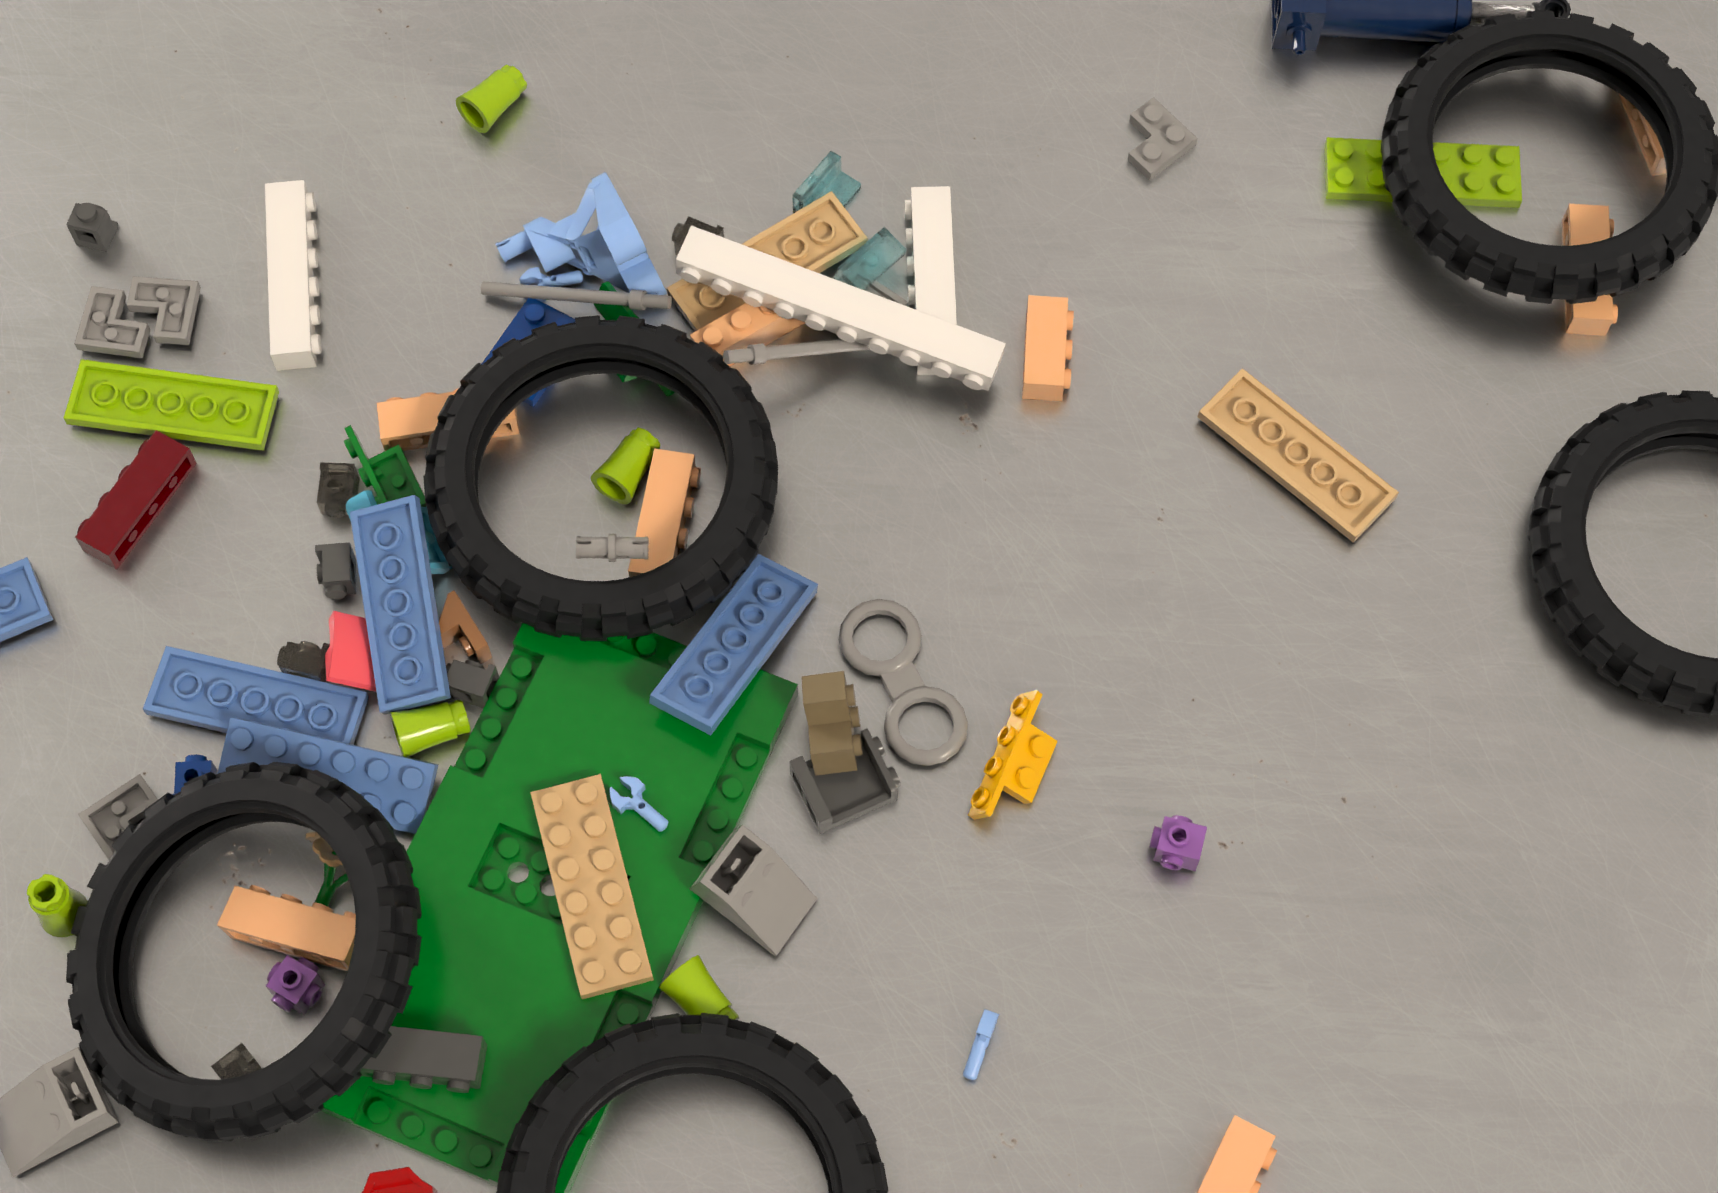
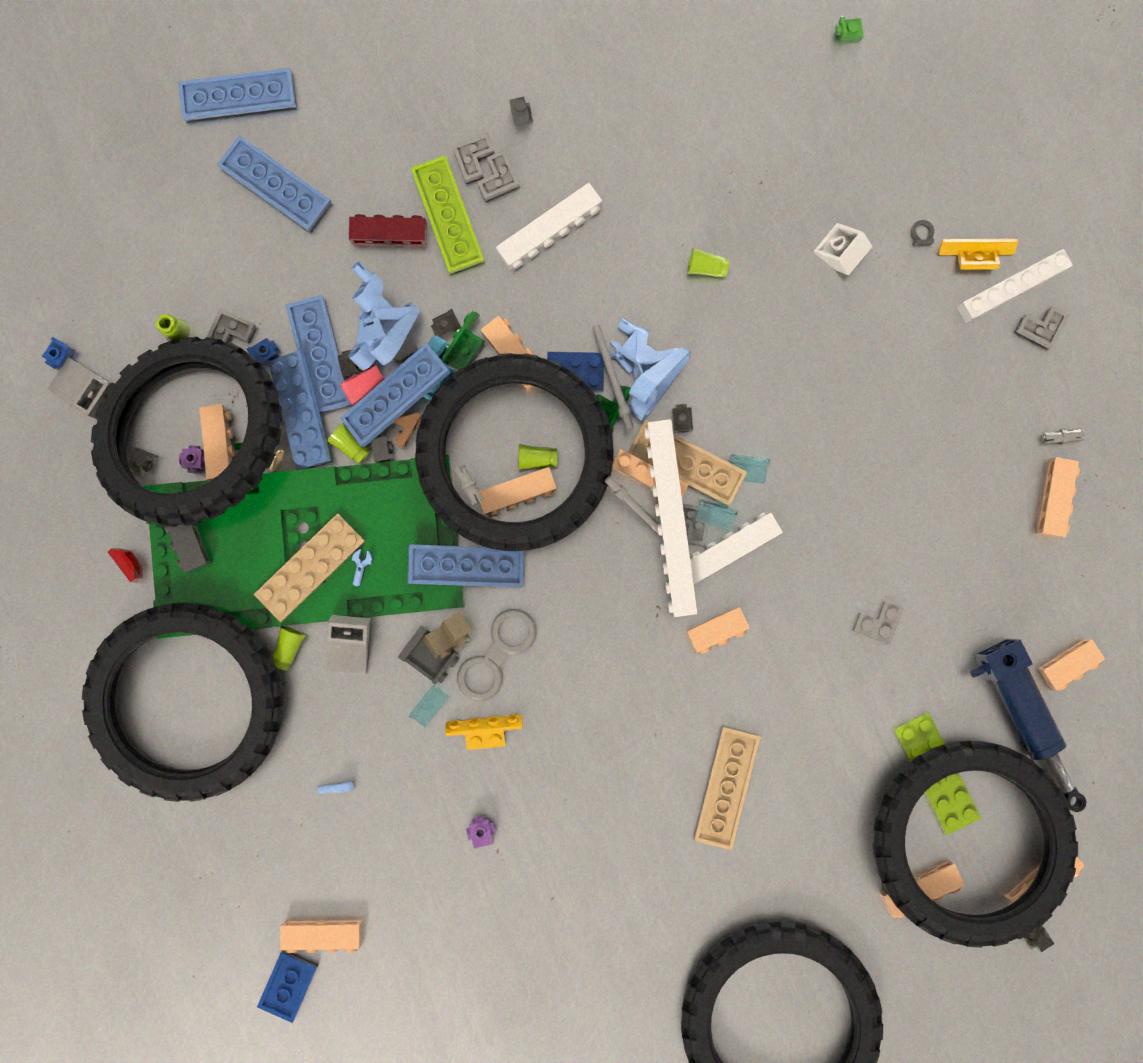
camera: 65 degrees right, 20 degrees up
none -> light blue connector [348,260,420,371]
none -> clear light blue panel [408,685,450,727]

